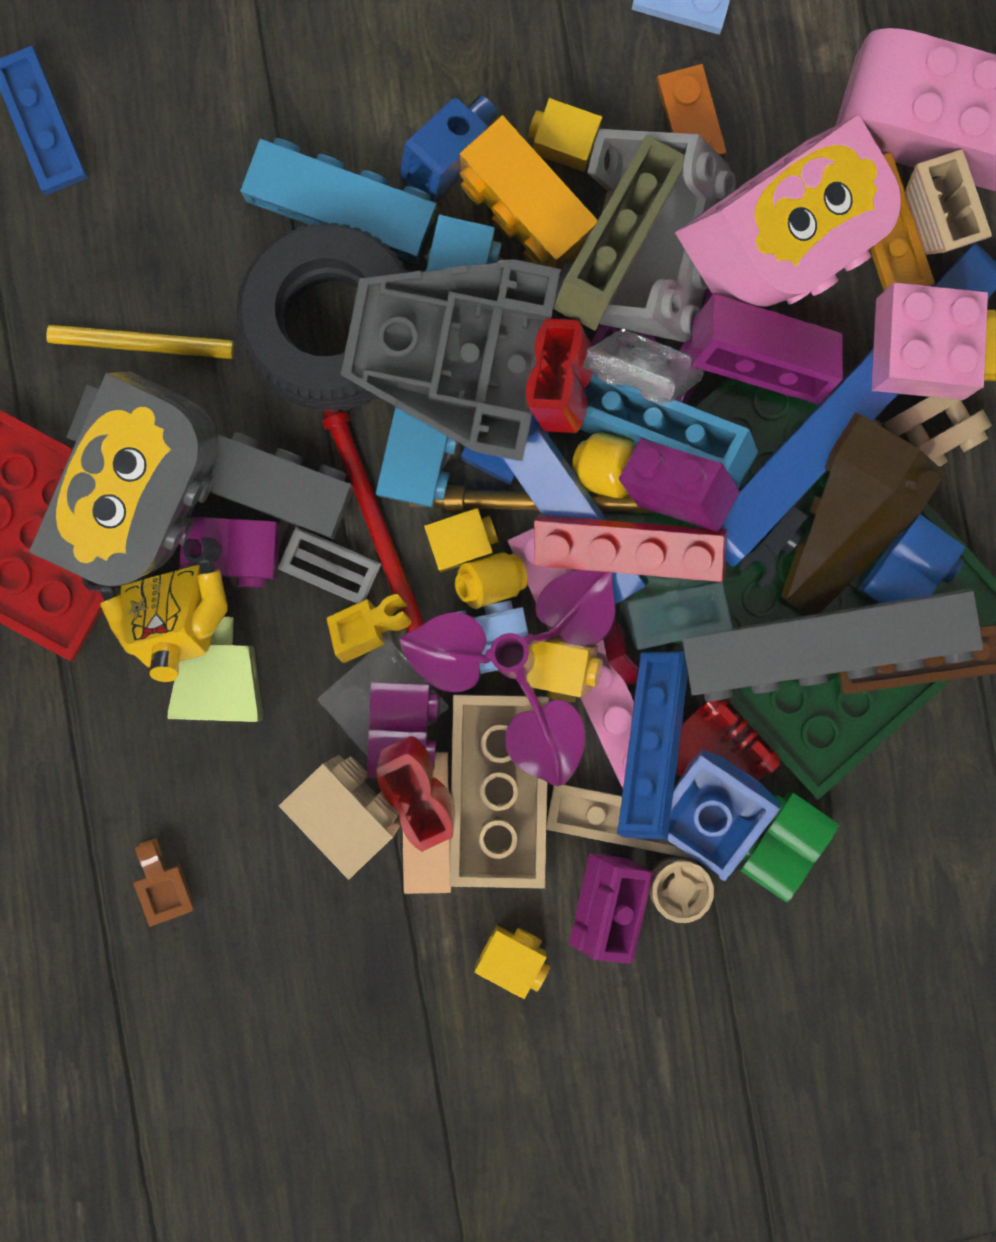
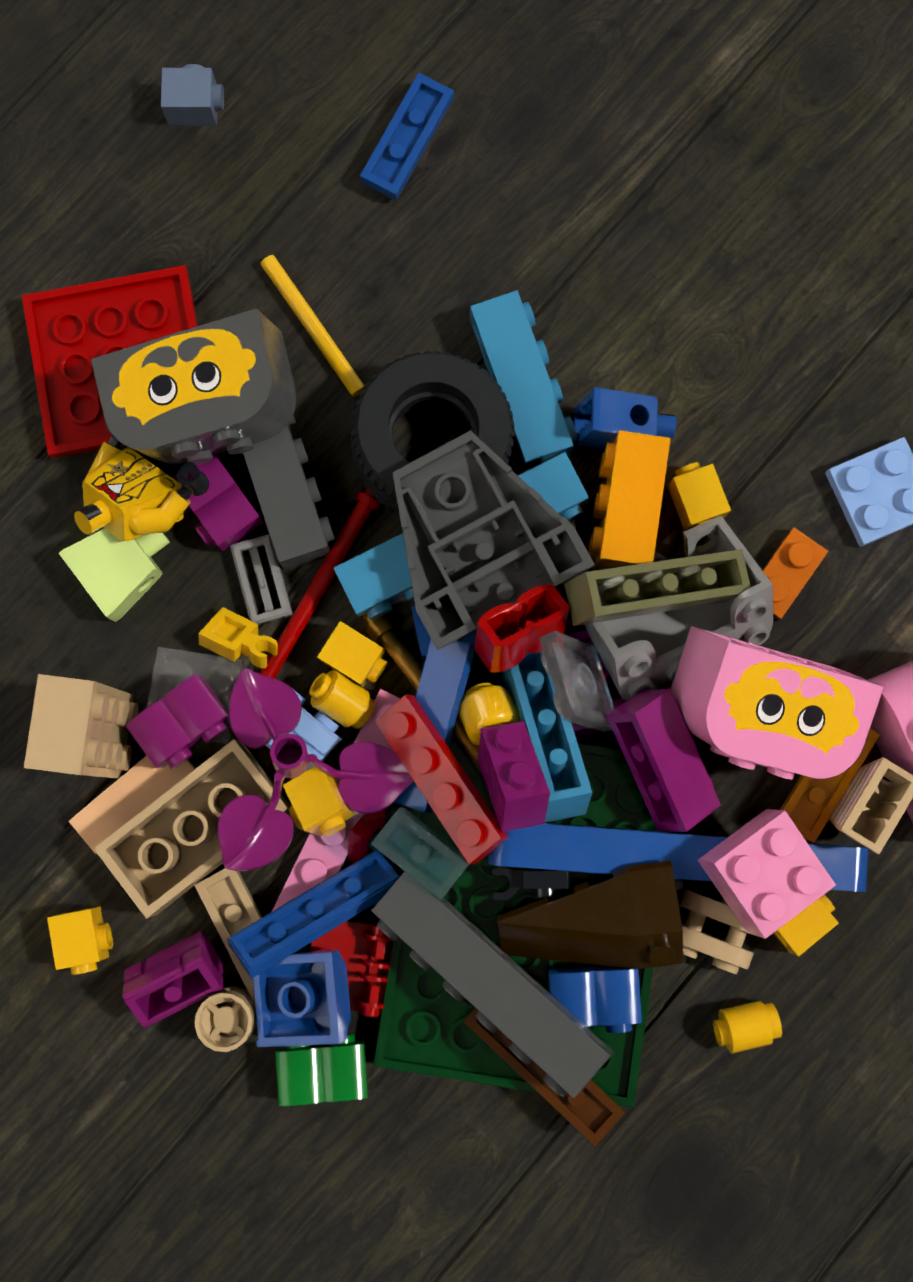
camera: 50 degrees right, 5 degrees down
red brick [376,736,455,852] -> none

